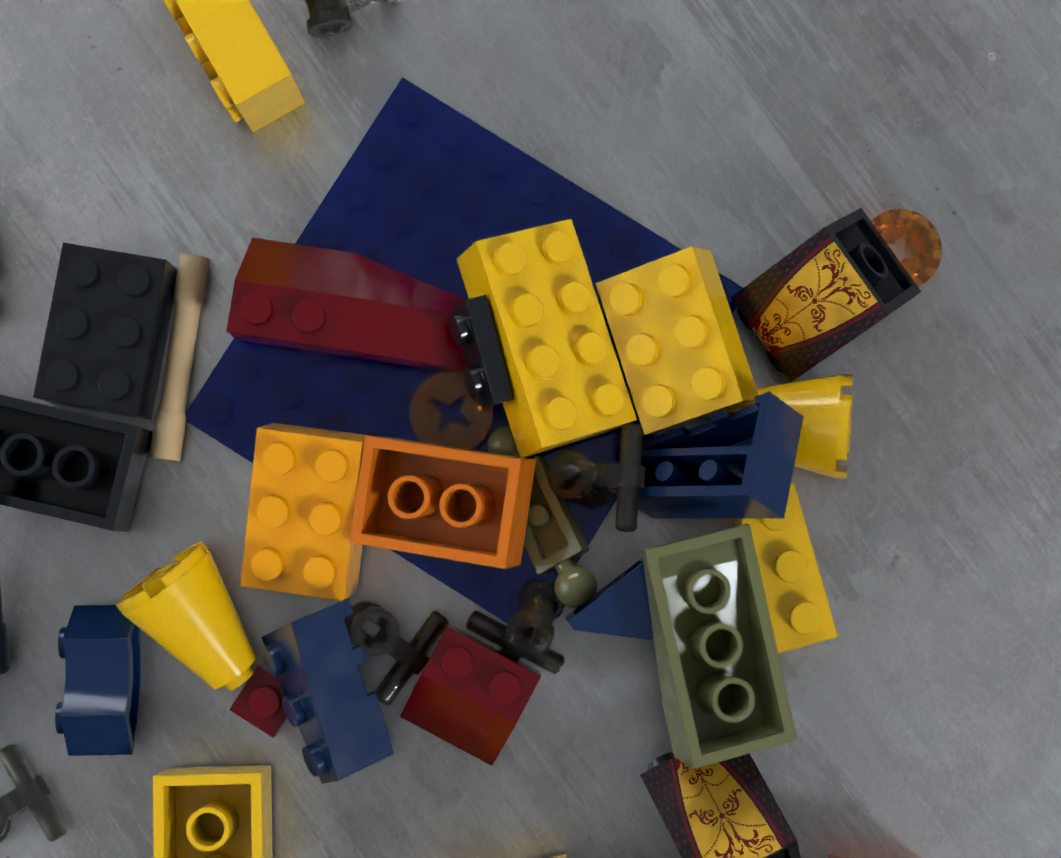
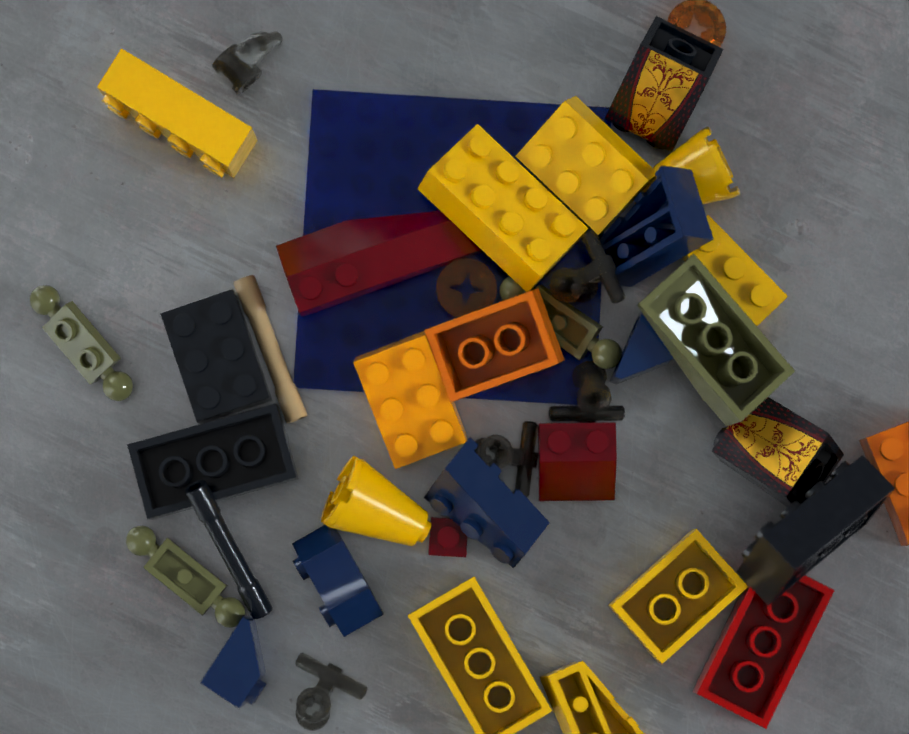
camera: 30 degrees left, 0 degrees up
black plate [449,295,514,407] -> none

